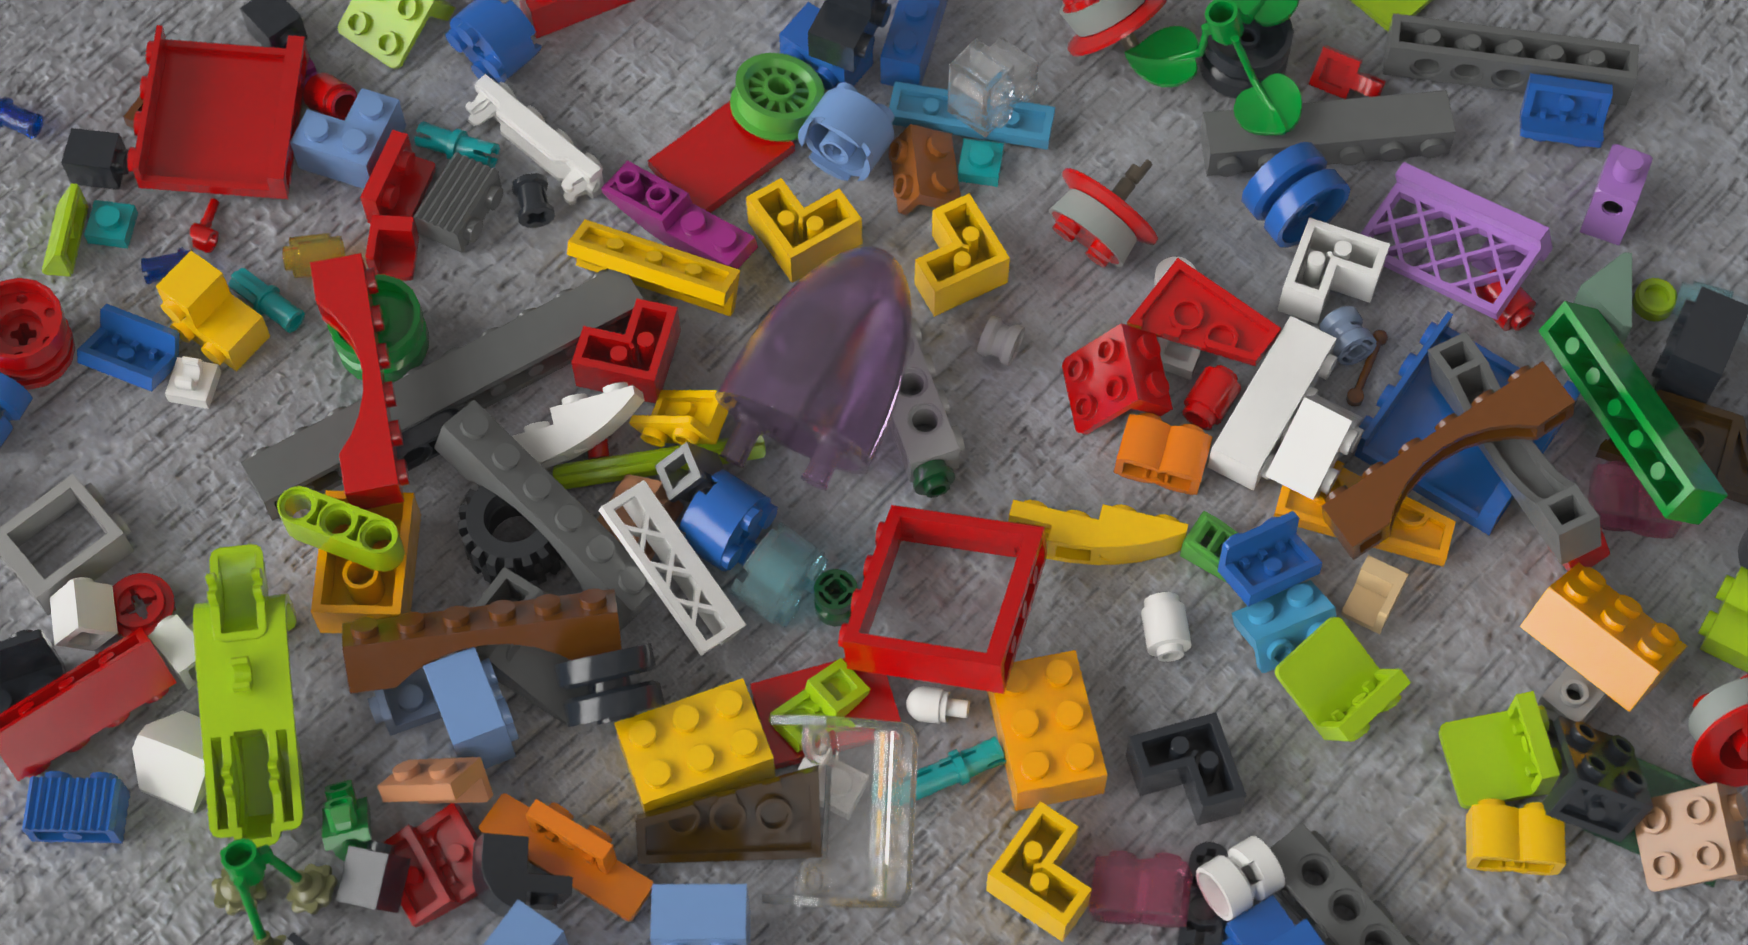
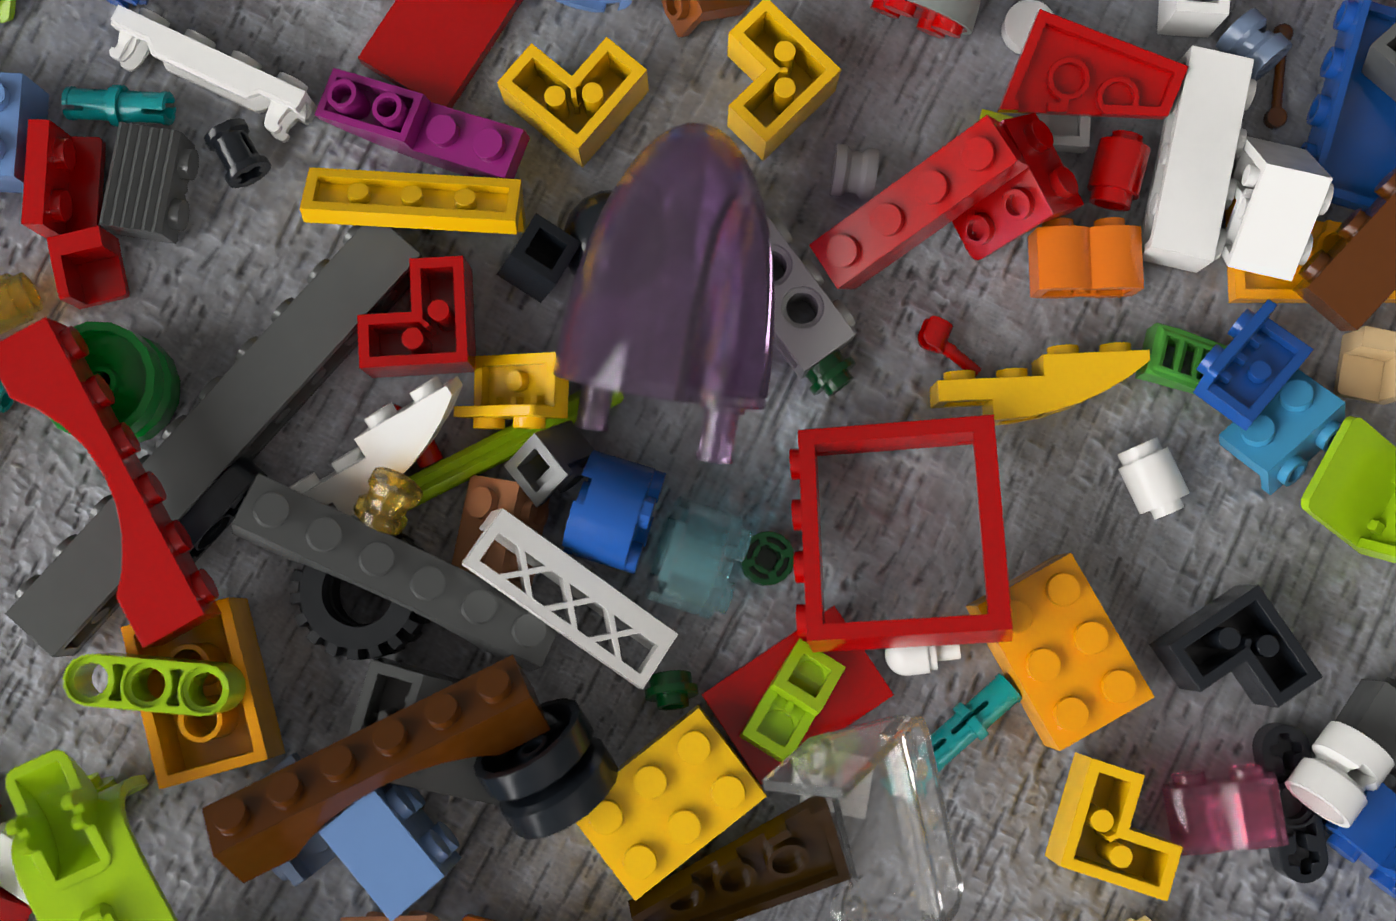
camera: 20 degrees left, 20 degrees up
none -> clear yellow wheel [352,467,423,535]
none -> black brick [496,213,582,303]
none -> dark green plate [645,670,699,711]
none -> red brick [809,115,1029,290]
none -> red hand [918,316,982,377]

